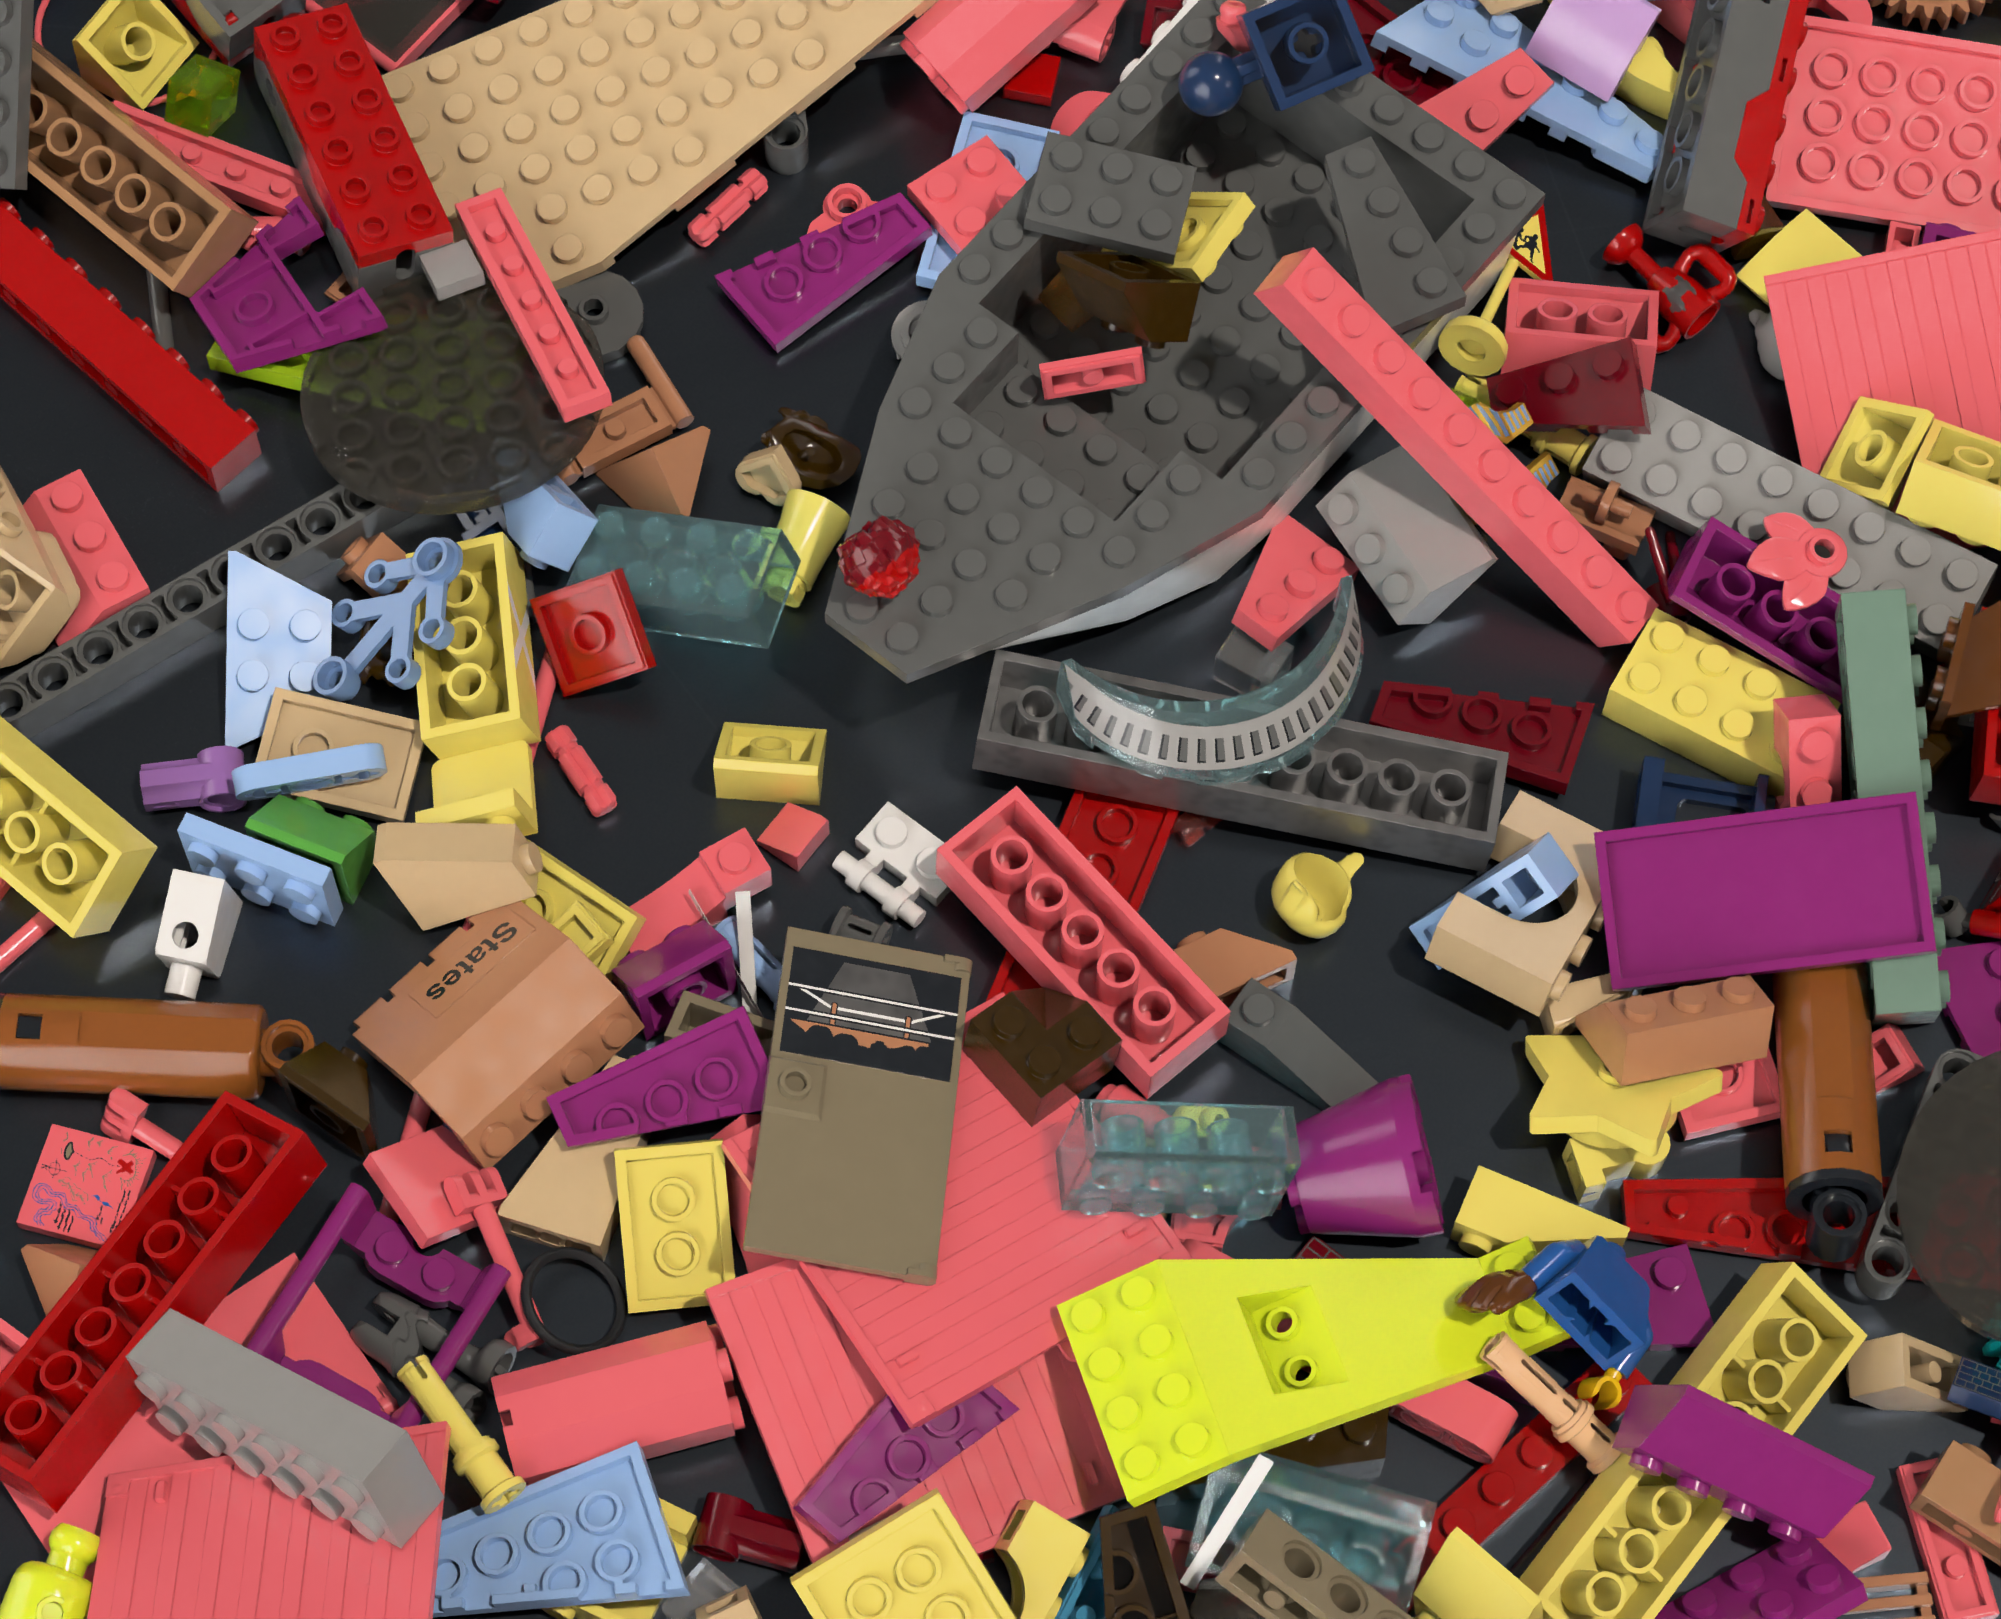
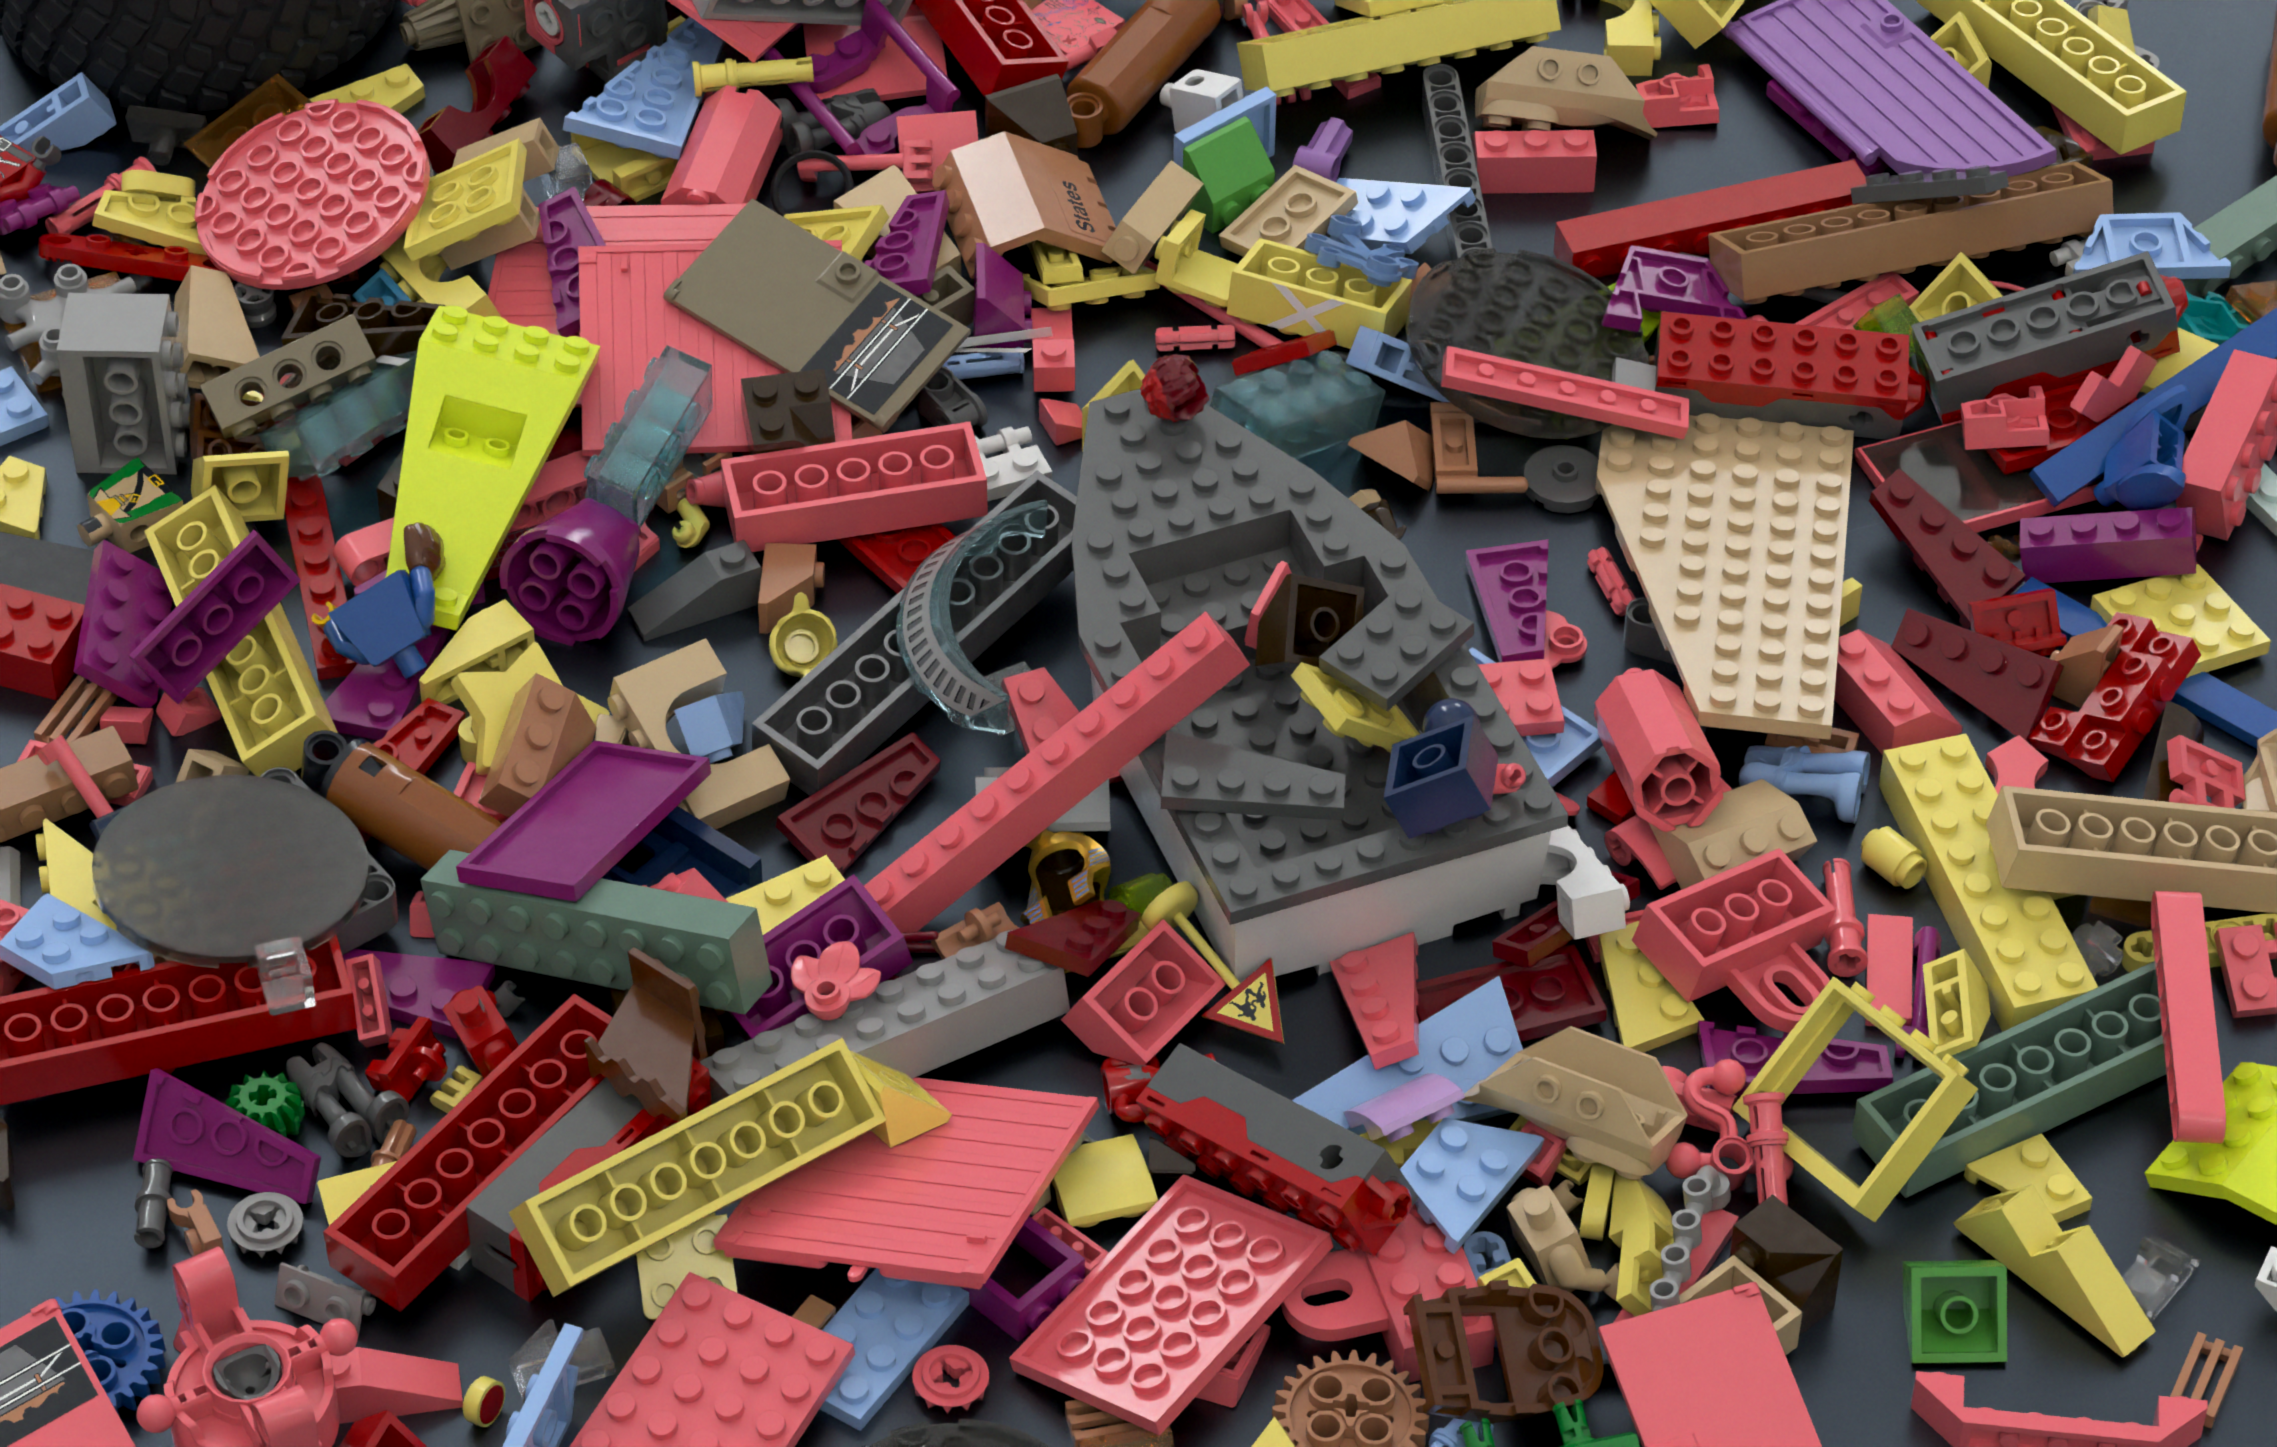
camera: 120 degrees right, 20 degrees down
light blue beam [231,743,387,801] -> none
light nougat pin [1479,1331,1622,1474] -> none

